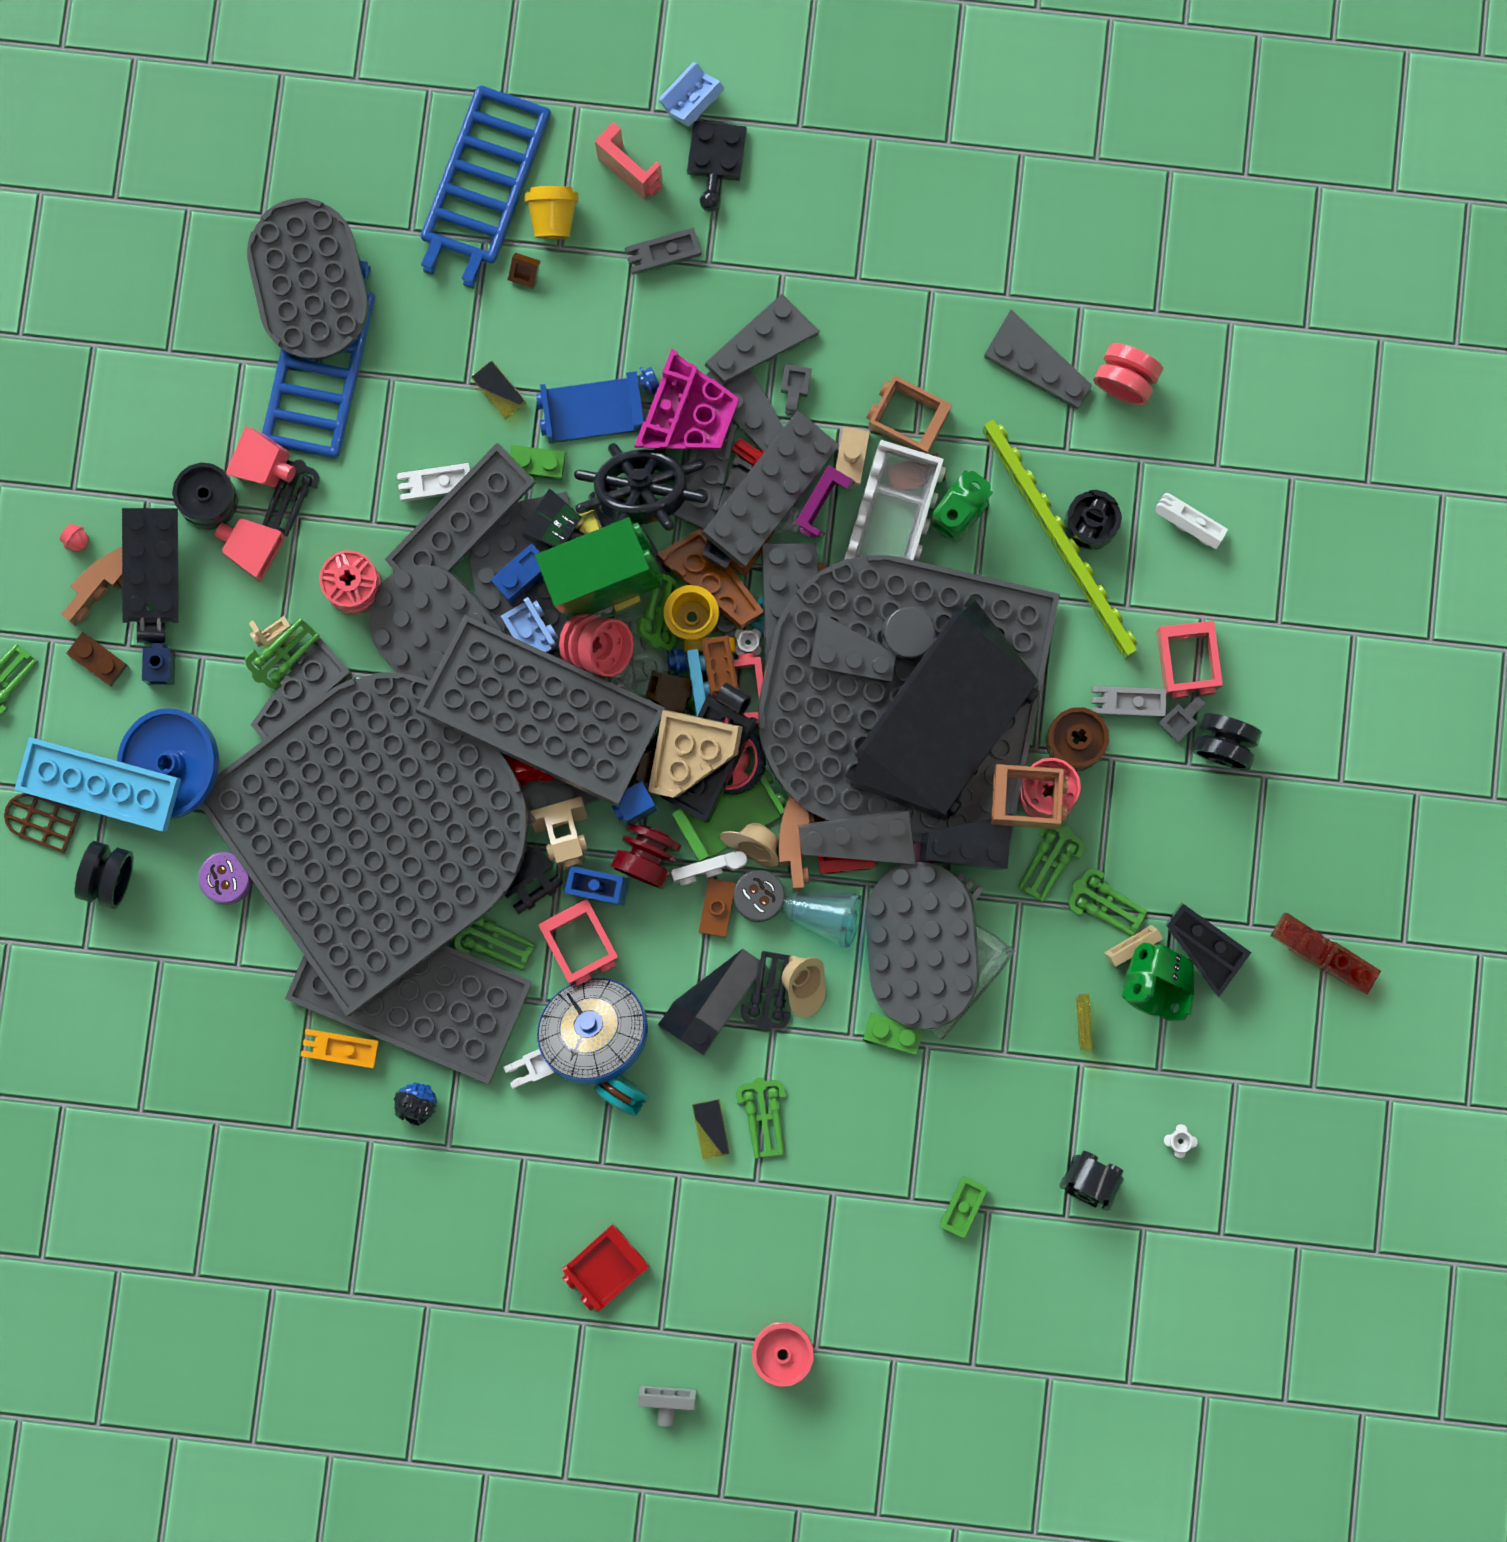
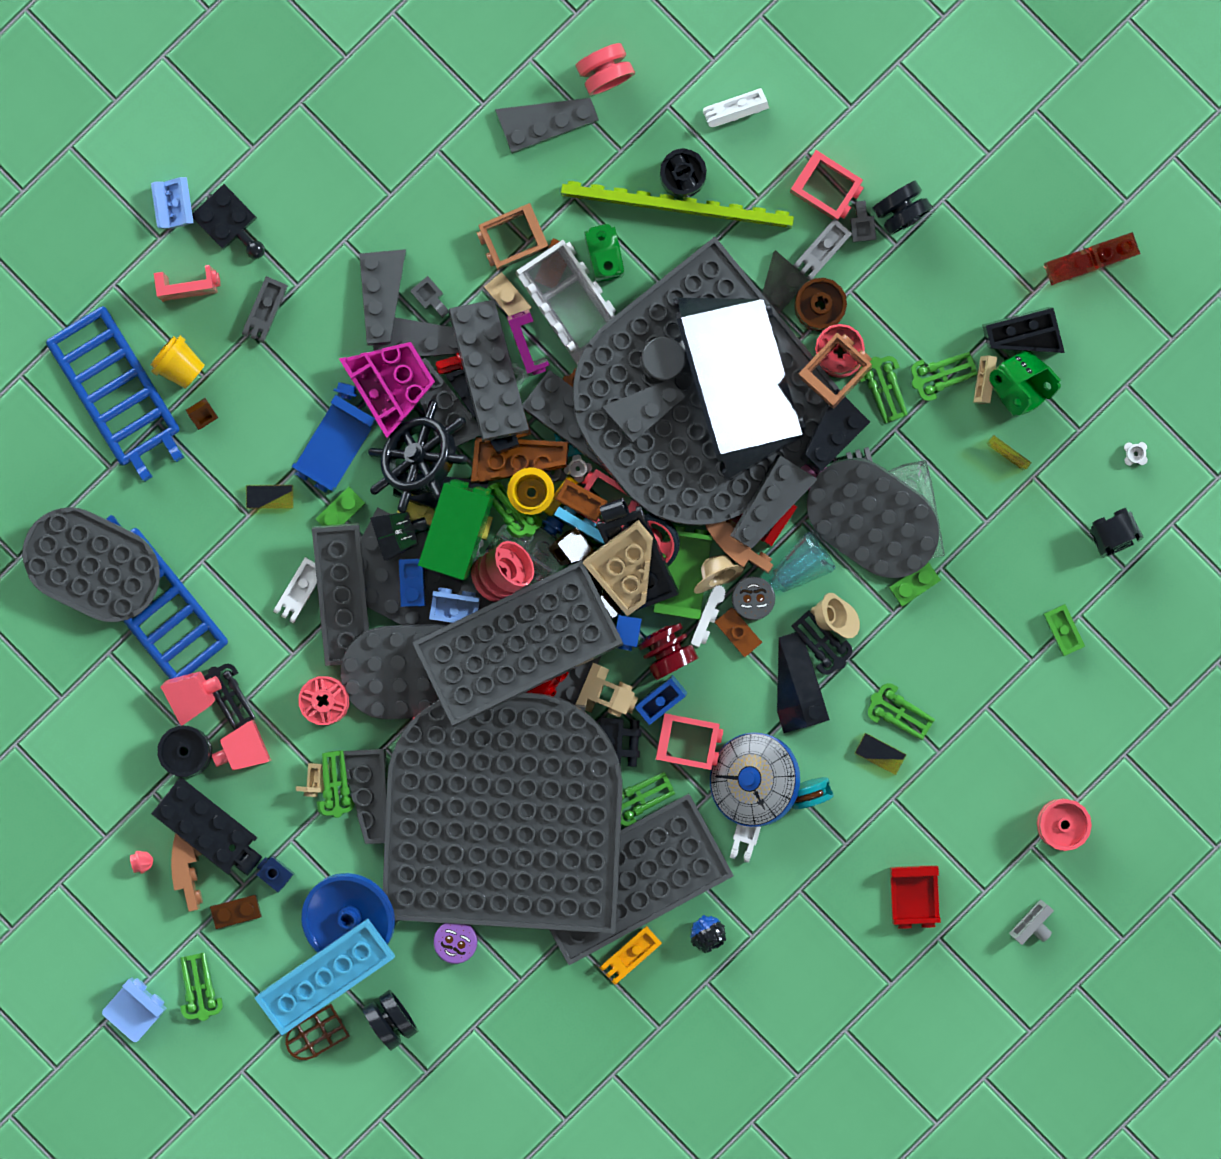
camera: 50 degrees left, 5 degrees up
none -> clear smoke wing [762,250,809,314]

